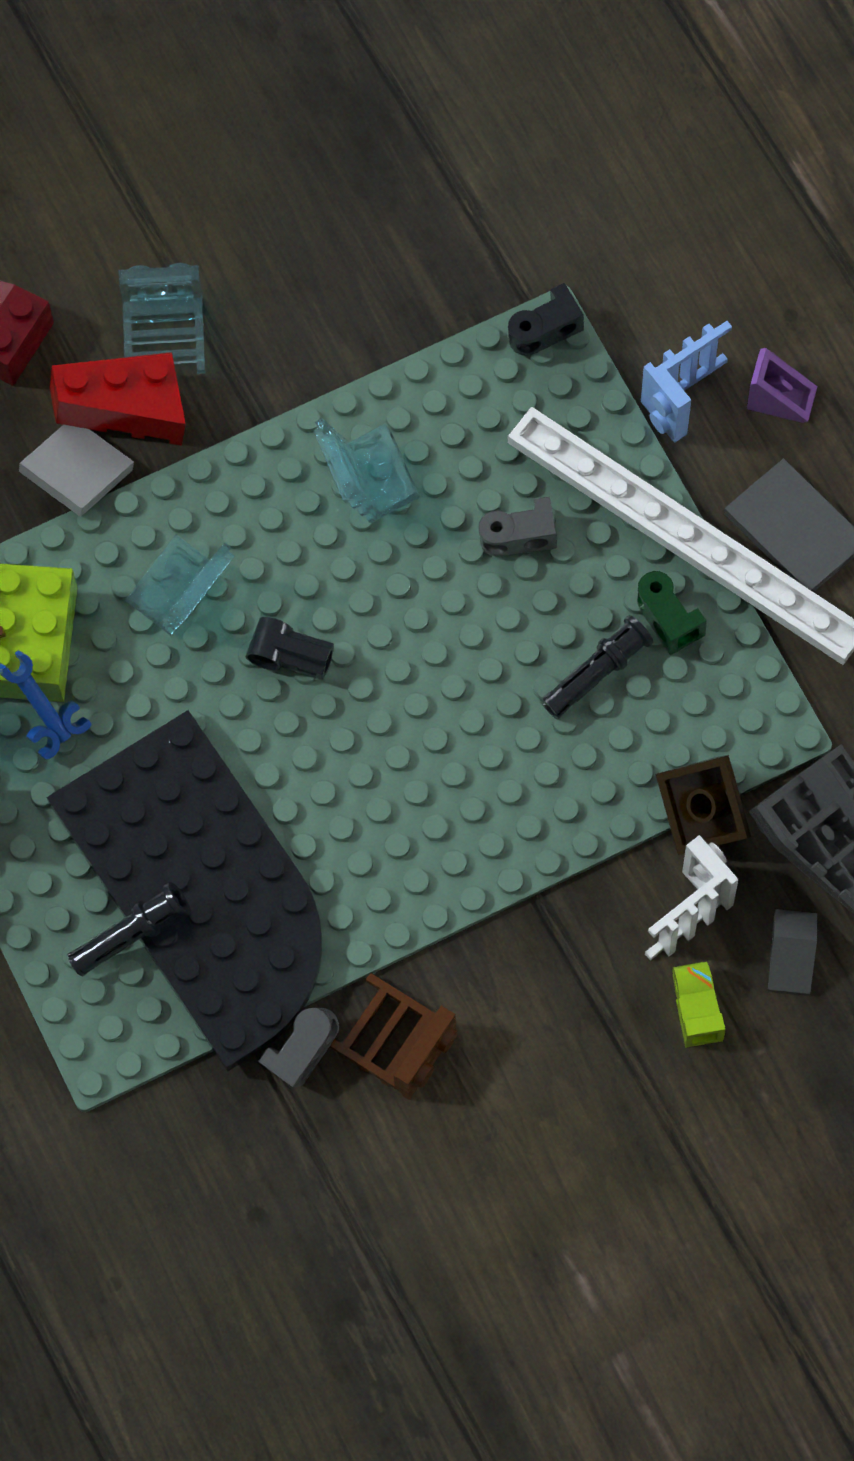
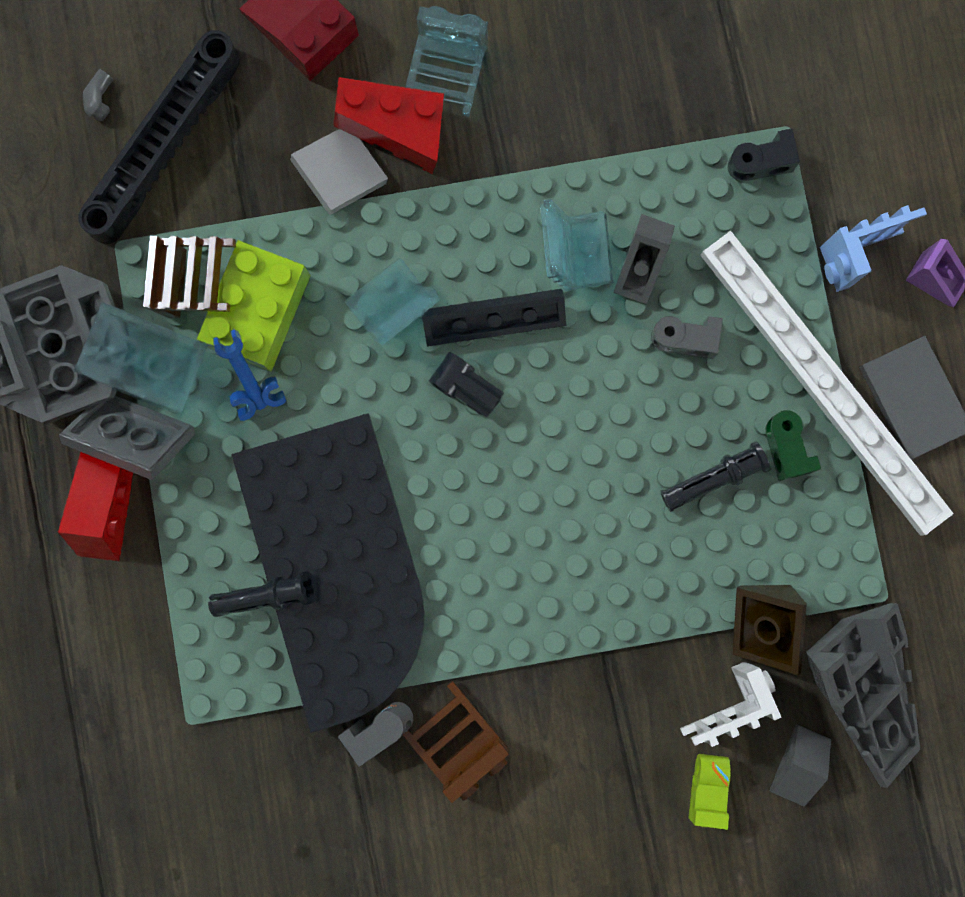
camera: 15 degrees right, 15 degrees up
none -> black plate [421,289,567,347]
none -> dark grey slope [613,214,675,304]

